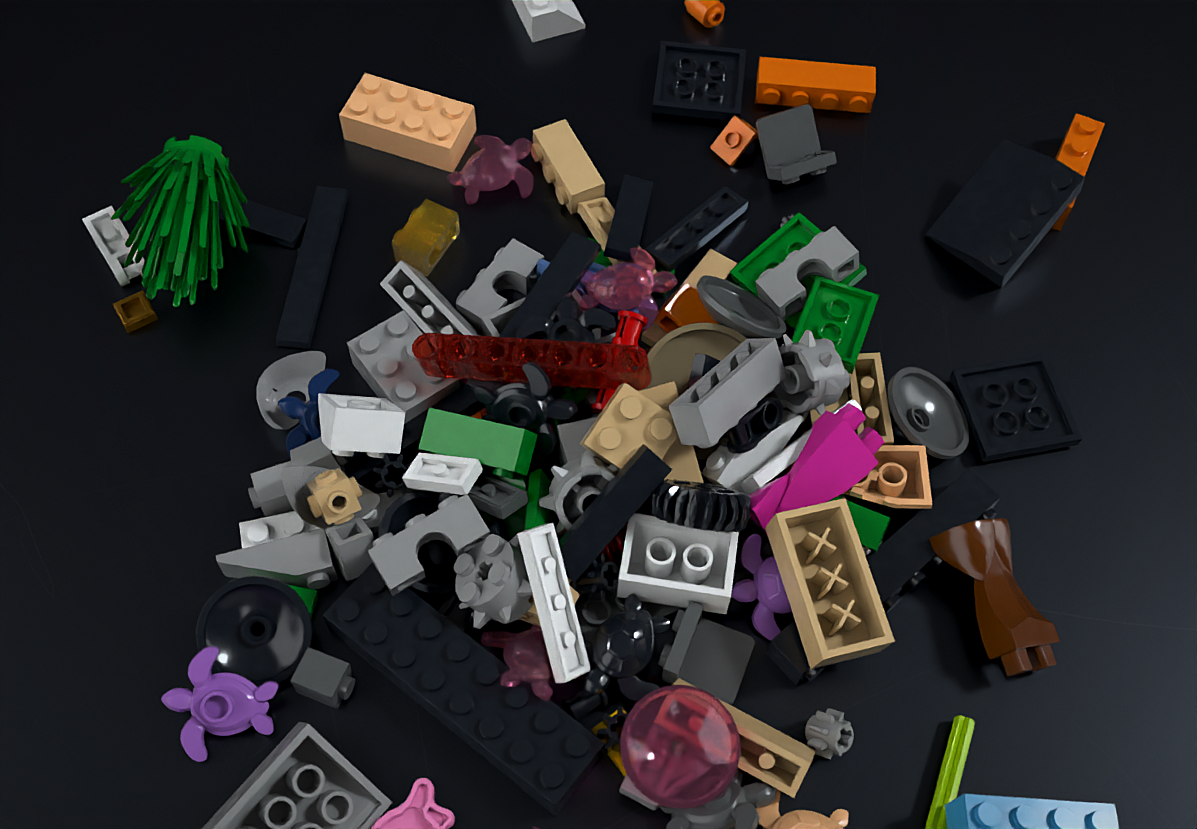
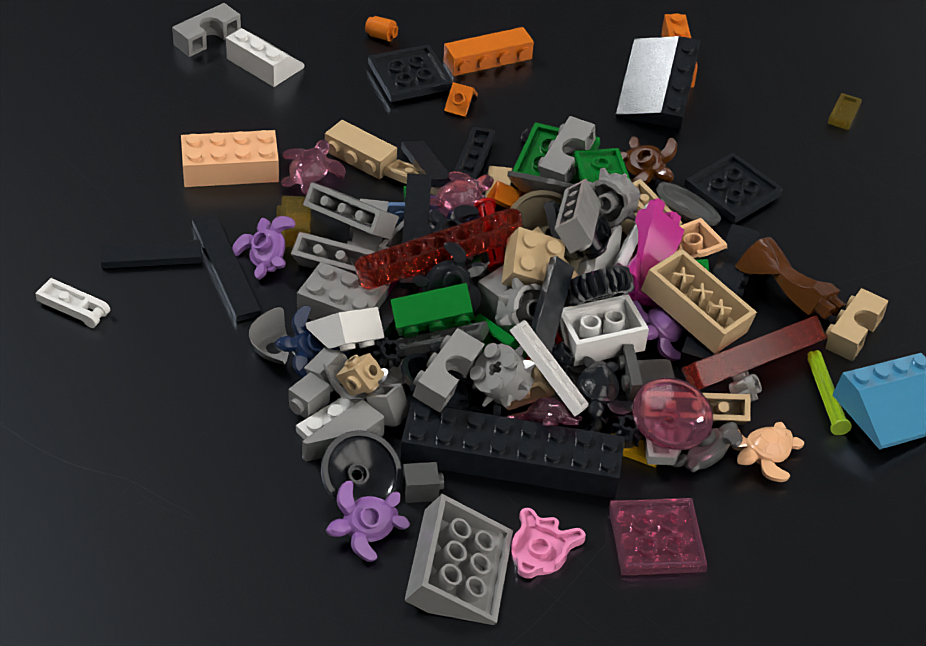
camera: 30 degrees left, 15 degrees down
green plant [111,135,249,307] -> none
pearl gold tile [112,290,158,333] -> none
white plate [402,452,483,495] -> none
dark grey bracket [756,105,837,184] -> none
none -> medium lavender animal [232,216,295,279]
none -> light grey brick [303,182,399,240]
none -> reddish brown animal [621,137,677,185]
none -> clear red beam [681,315,827,393]
none -> tan arch [825,288,888,362]

